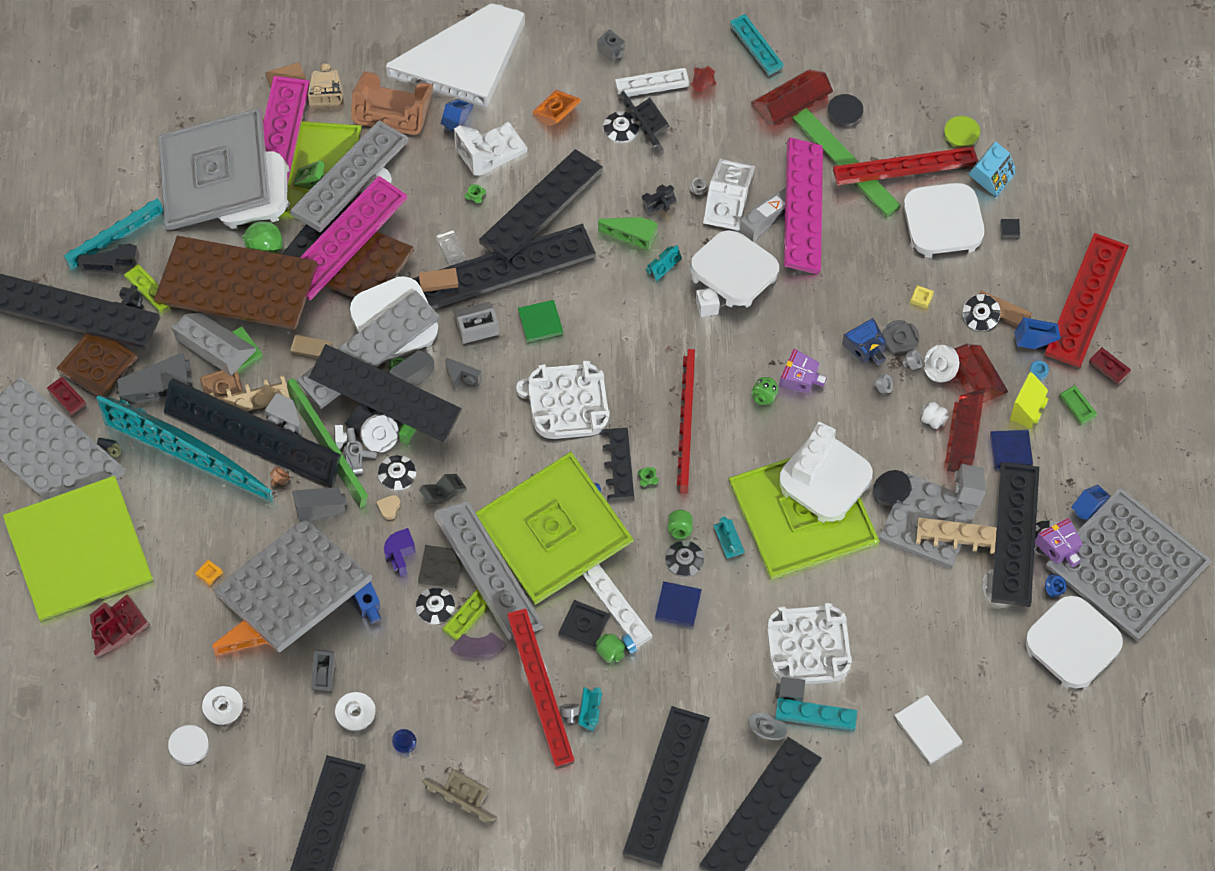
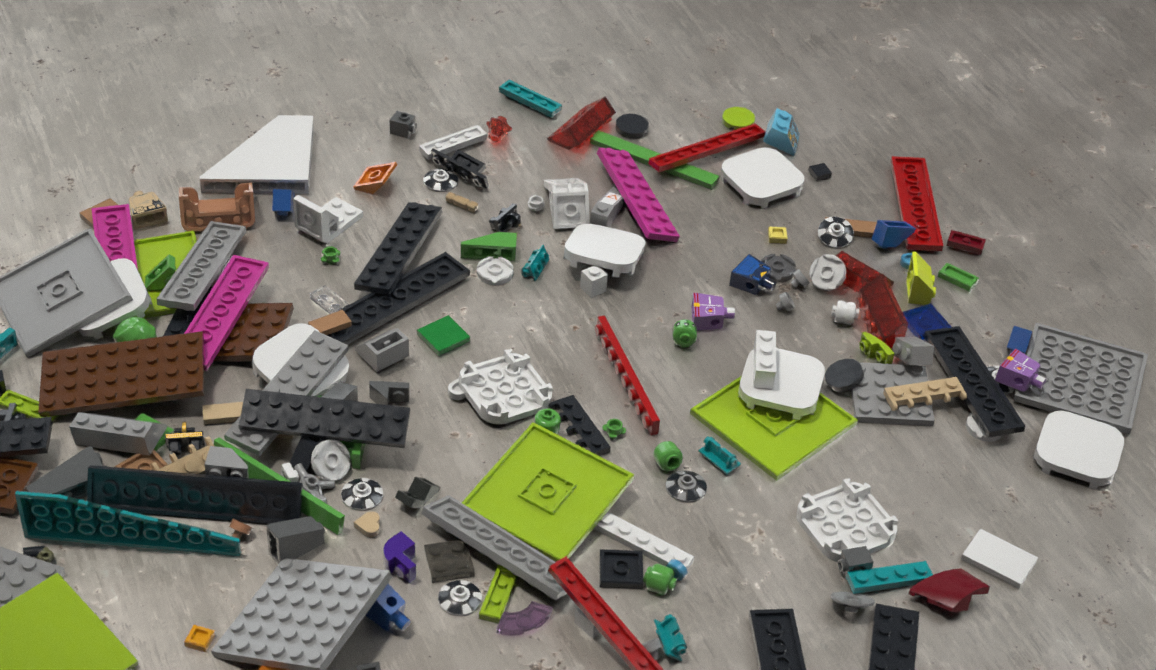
camera: 25 degrees left, 20 degrees down
clear blue tile [655,581,702,627] -> none
blue hat [1045,574,1066,598] -> none
none -> black hips [165,422,205,456]
none -> tan axle [446,192,478,213]
none -> white tile [477,257,513,285]
none -> bright green head [534,408,561,434]
none -> lime slope [859,332,895,364]
none -> dark red slope [909,568,990,612]

